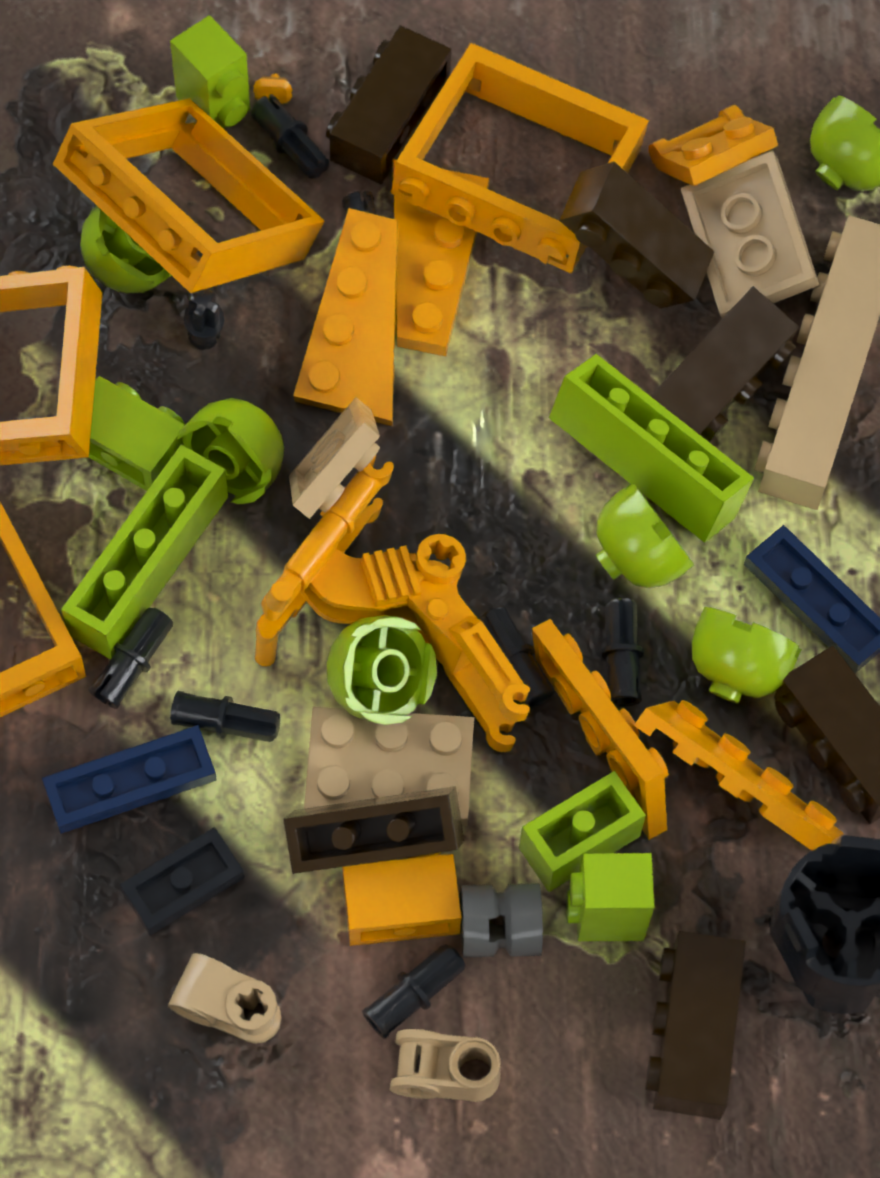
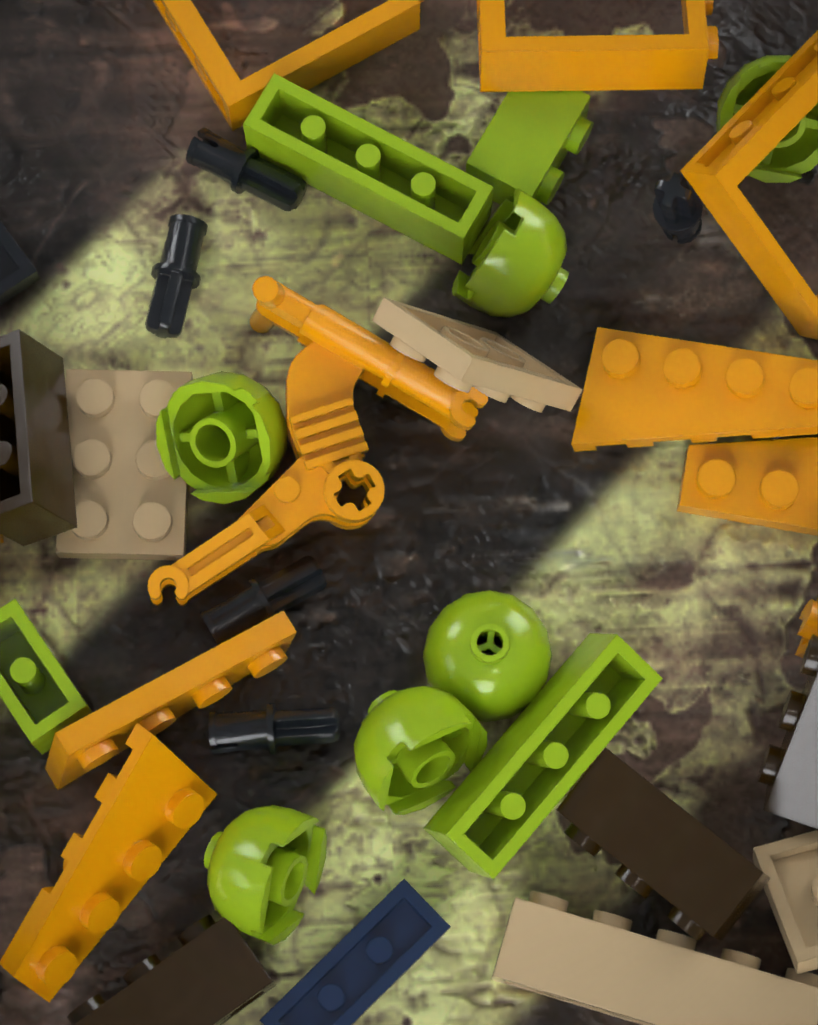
camera: 90 degrees right, 10 degrees up
dark blue plate [42,725,217,834] -> none
none -> lime cylinder [423,590,552,722]

